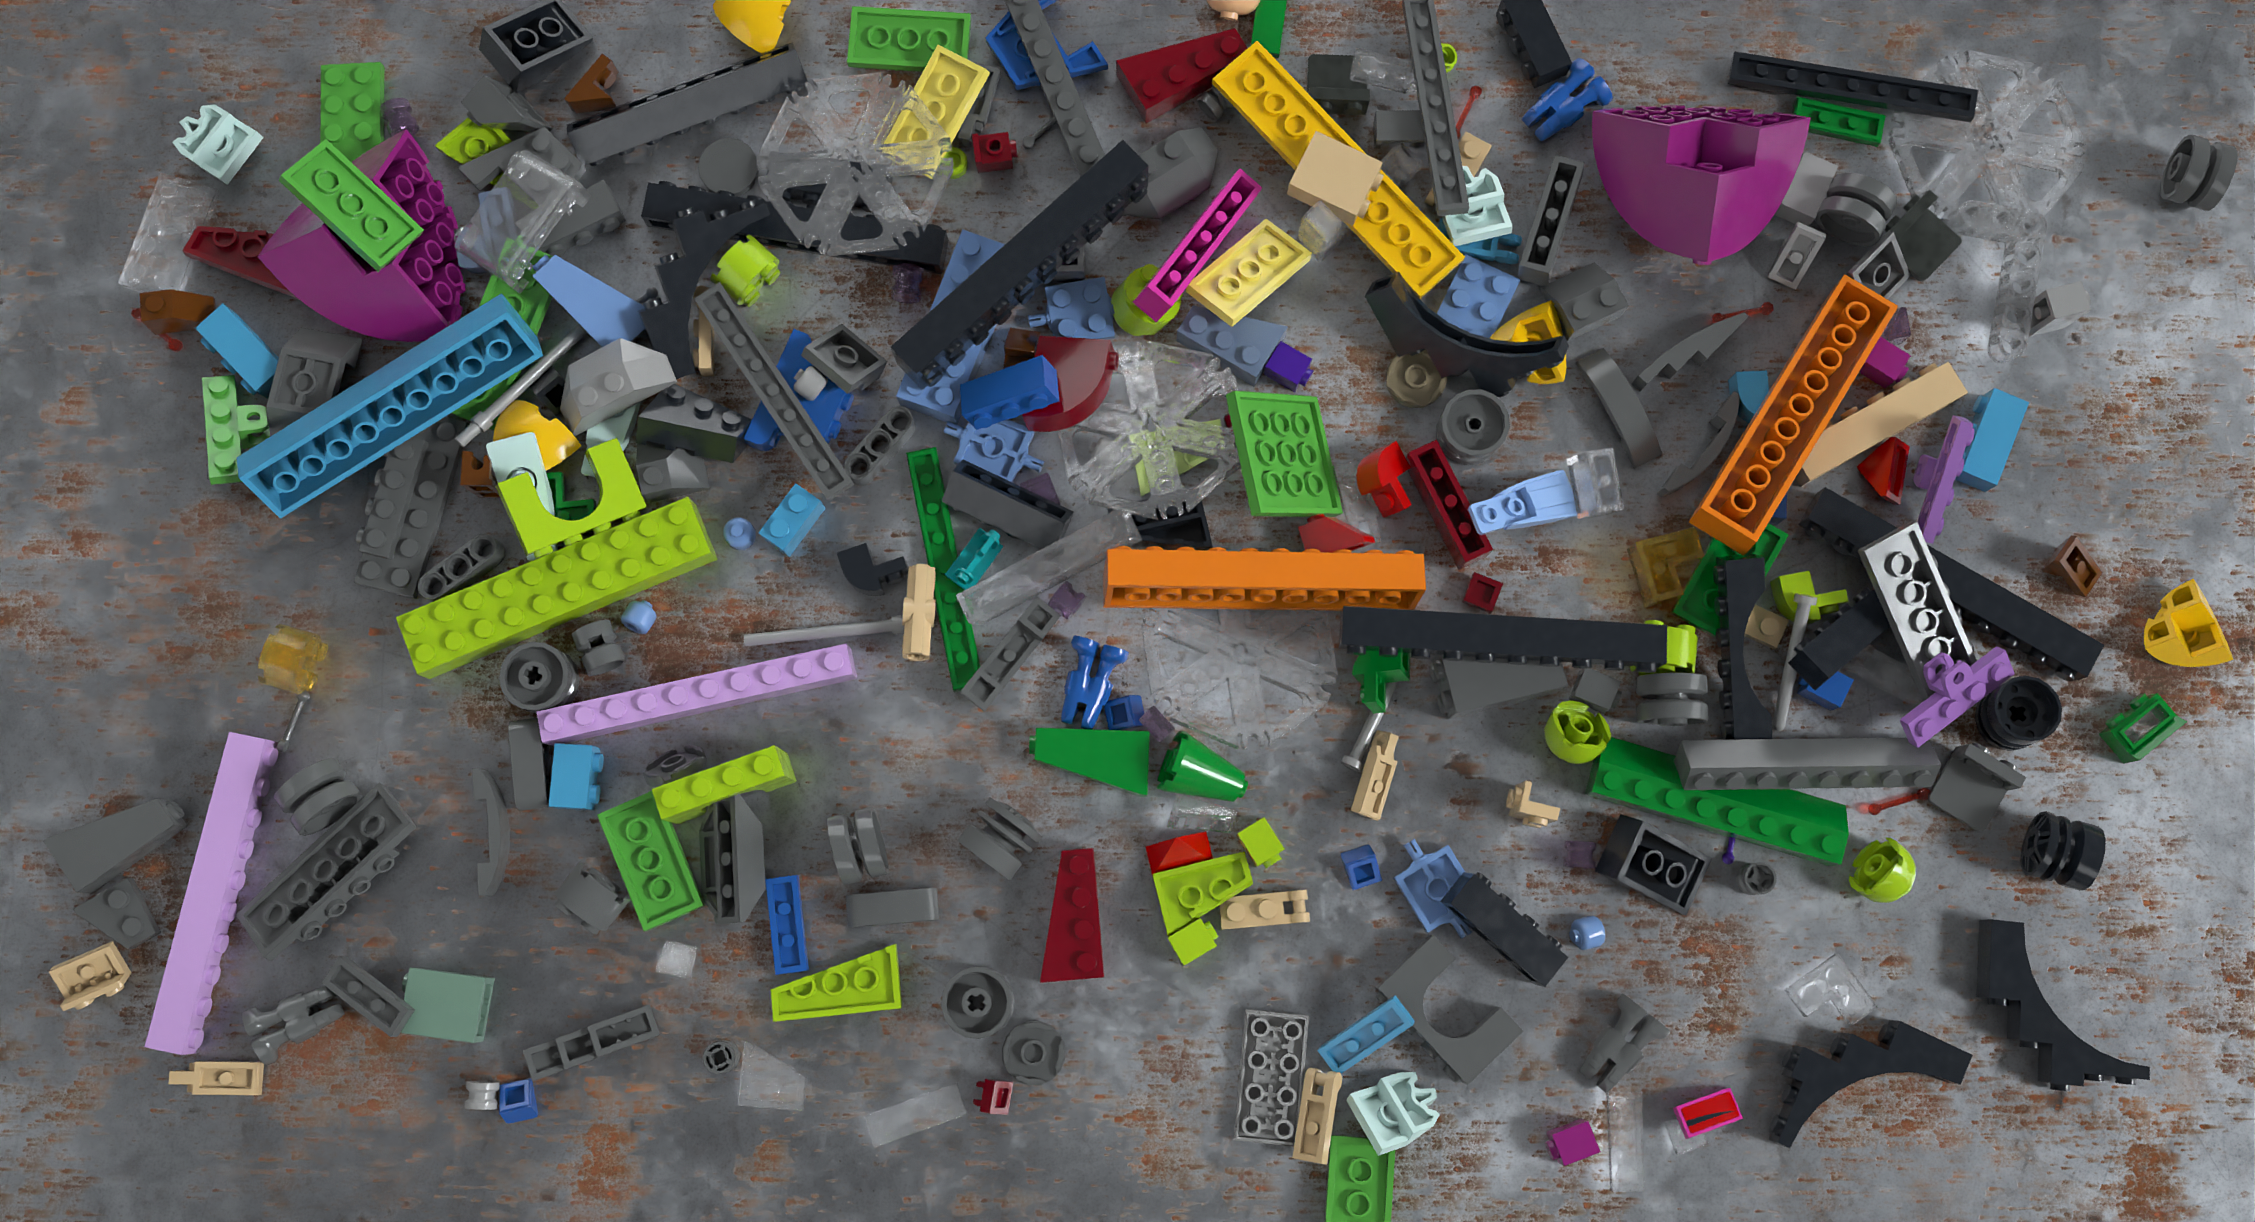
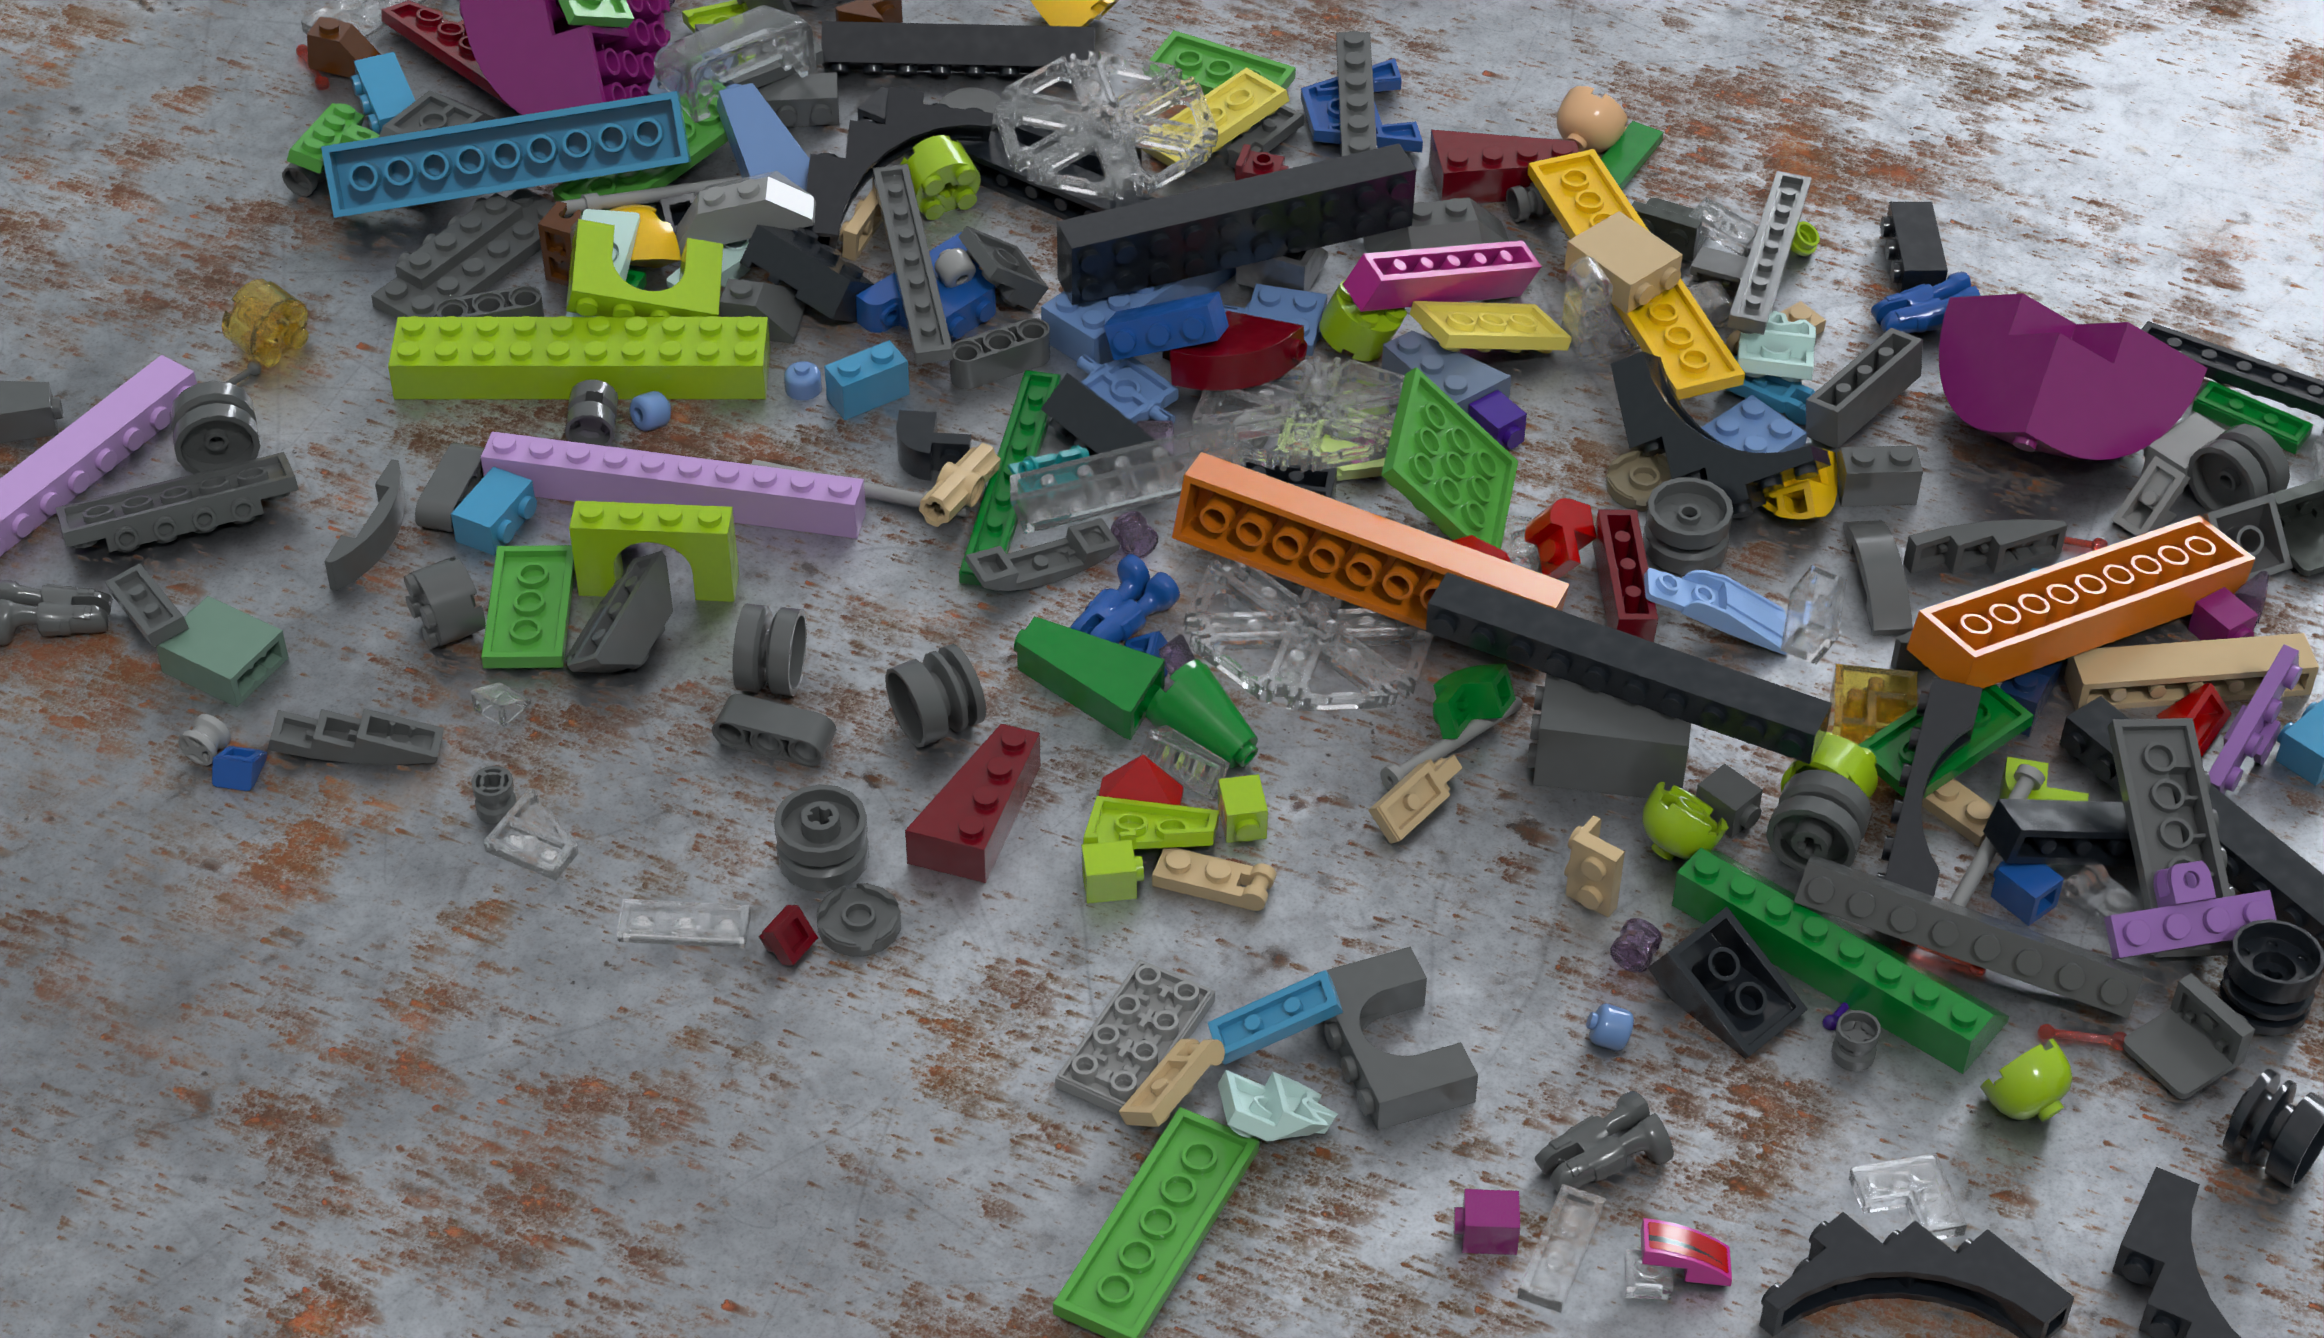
camera: 20 degrees right, 35 degrees down
dark grey wheel [499,642,580,714] -> none
blue plate [765,875,809,975] -> none
lime wing [771,944,902,1022] -> none
lime tile [939,147,968,179] -> none
blue slope [1340,845,1382,891] -> none
medium blue plate [1393,839,1472,939] -> none
black brick [1440,872,1569,987] -> none
clear red hinge [1456,86,1482,139] -> none

